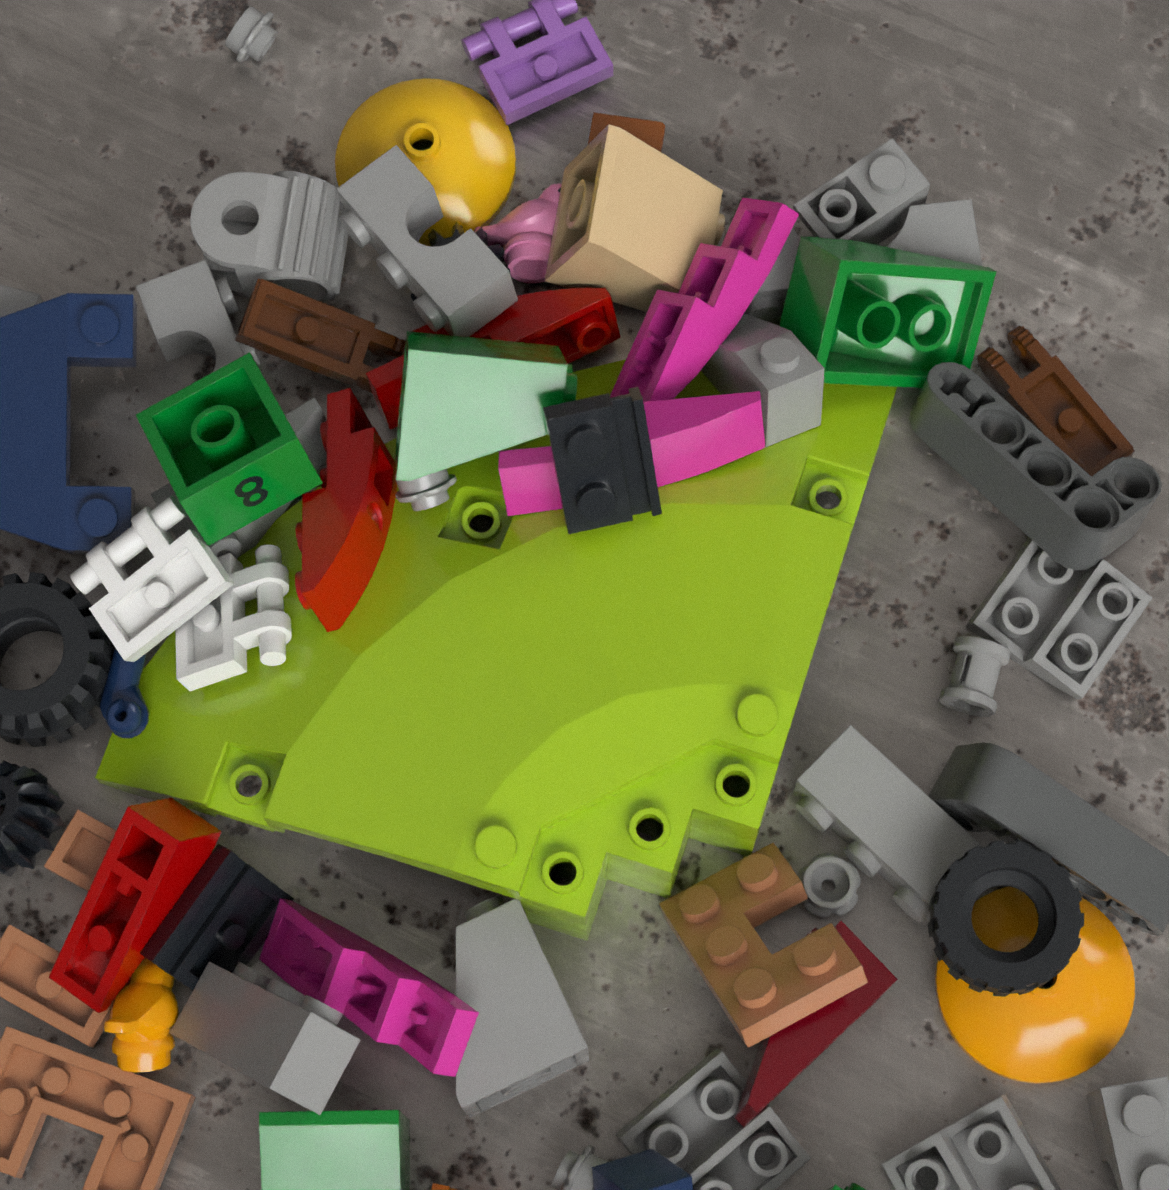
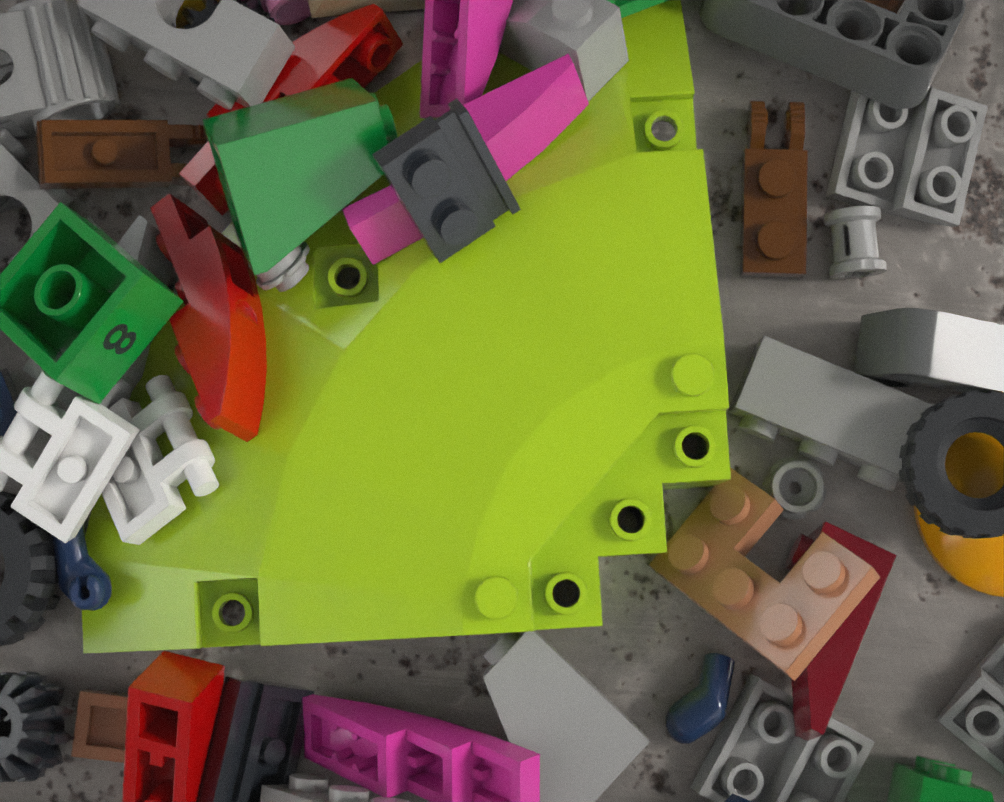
camera: 20 degrees left, 10 degrees up
none -> dark blue arm [665,653,735,744]
none -> reddish brown hinge [740,101,808,278]

